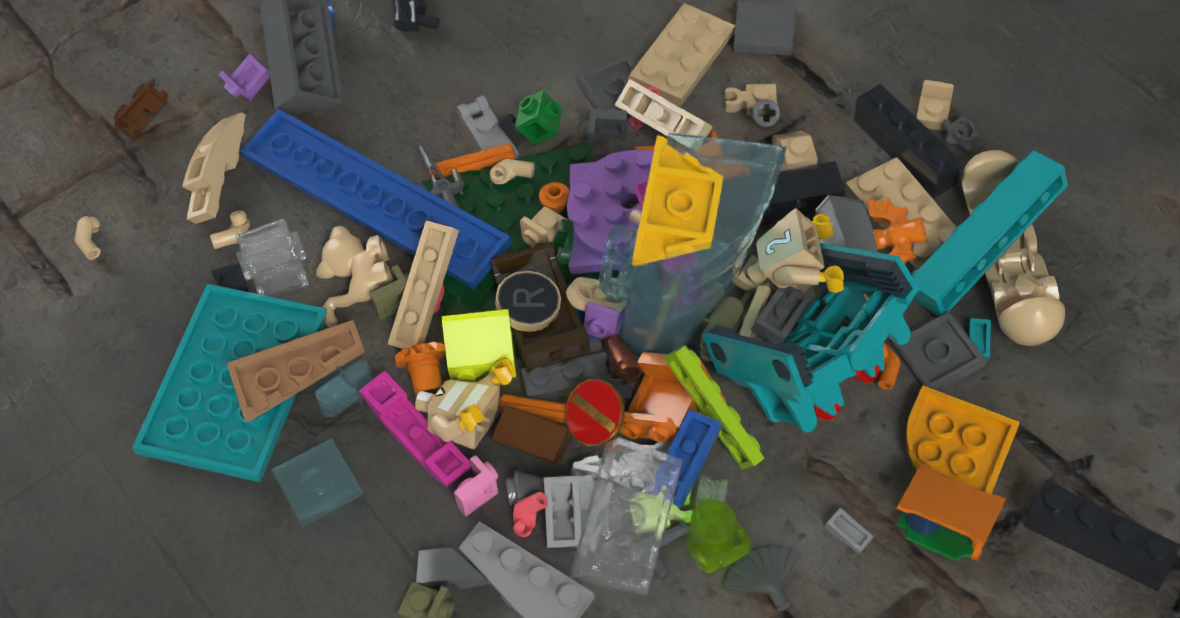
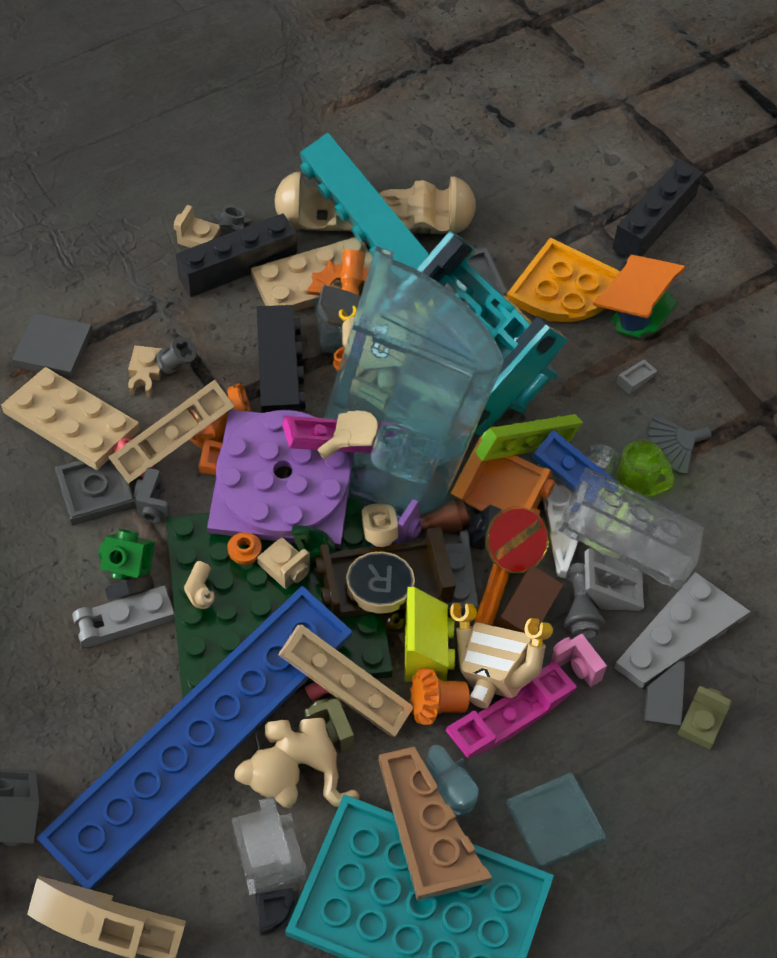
camera: 90 degrees left, 0 degrees up
tan arm [210,210,250,249] -> none
dark grey piece [417,145,464,208] -> none
orange axle [426,143,515,180] -> none
coral arm [513,492,548,537] -> none
yellow wing [632,135,723,266] -> none
tan slope [772,131,818,171] -> none

